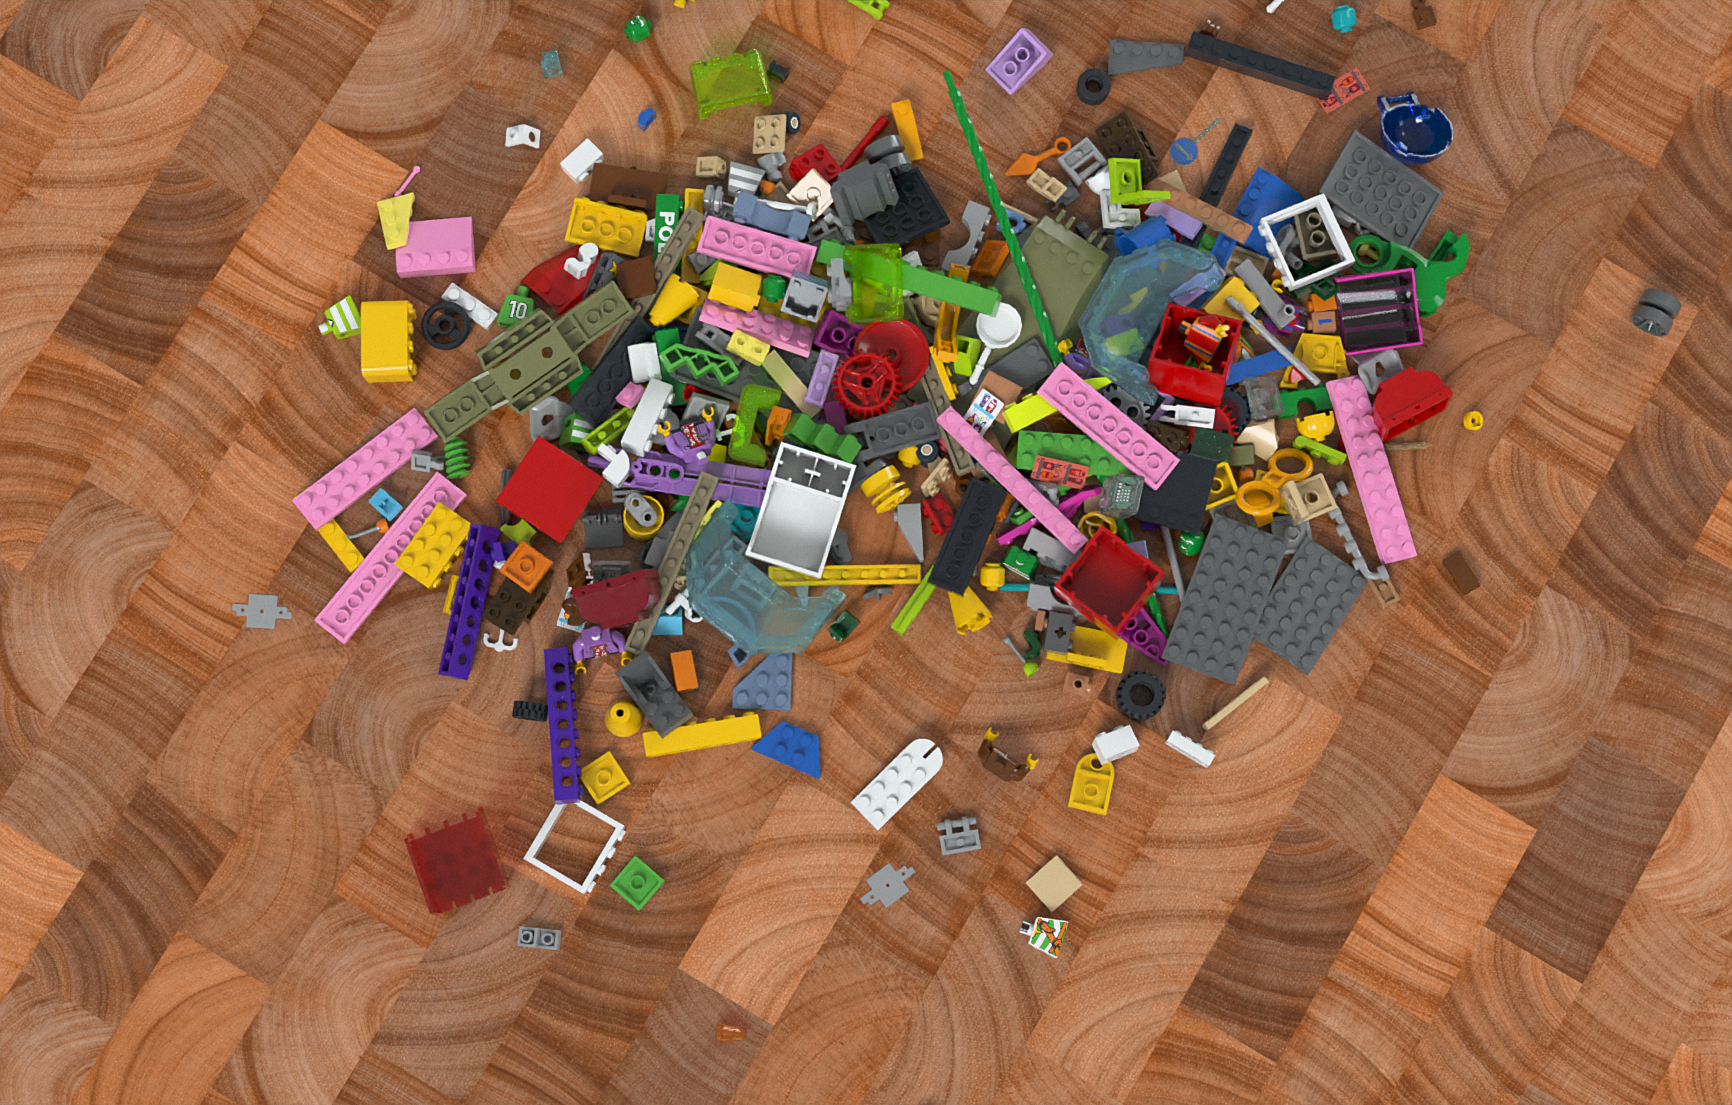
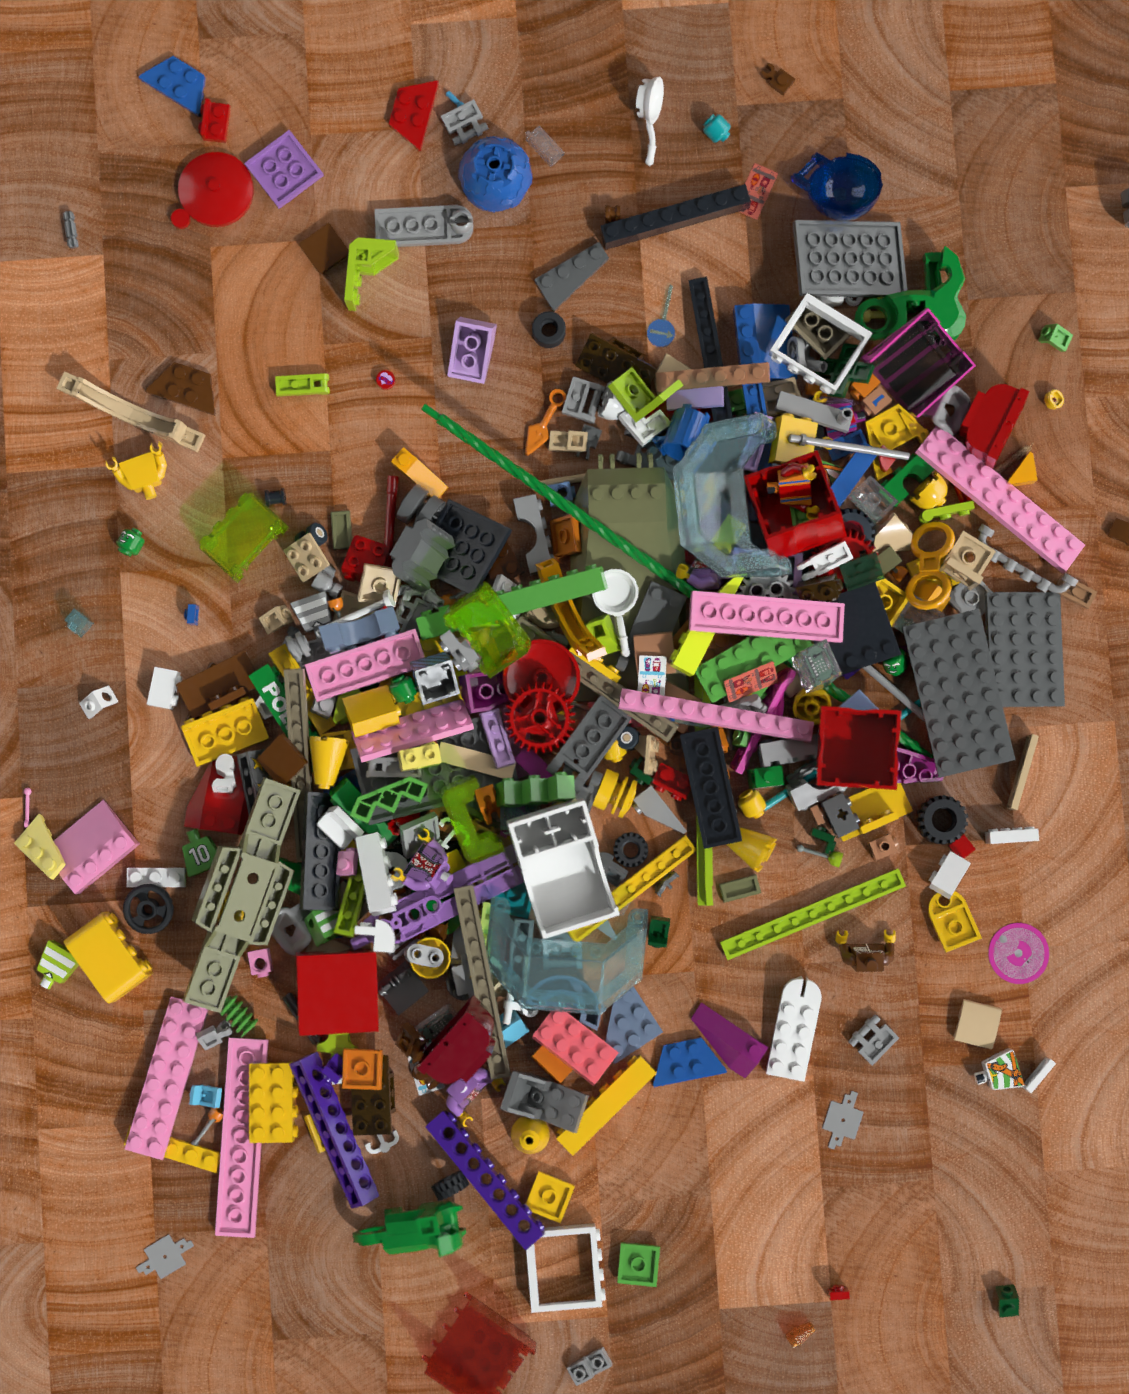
camera: 30 degrees left, 5 degrees up
none -> bright pink brick [247,948,273,978]
none -> olive tile [331,510,352,550]
none -> green animal [352,1201,467,1257]
none -> red tile [376,370,395,390]
none -> coral brick [532,1004,619,1086]
none -> black tyre [613,832,648,867]
none -> dark green bracket [629,756,653,786]
none -> magenta wedge [691,1003,768,1078]
none -> olive tile [719,874,761,903]
none -> lime plate [720,868,906,960]
none -> red plate [827,1284,850,1301]
none -> blue slope [828,429,867,461]
none -> red tile [948,834,976,859]
none -> dark pink piece [989,923,1049,984]
none -> light orange slope [1007,452,1038,486]
none -> white tile [1022,1057,1056,1093]
none -> bright green bracket [1038,324,1073,352]

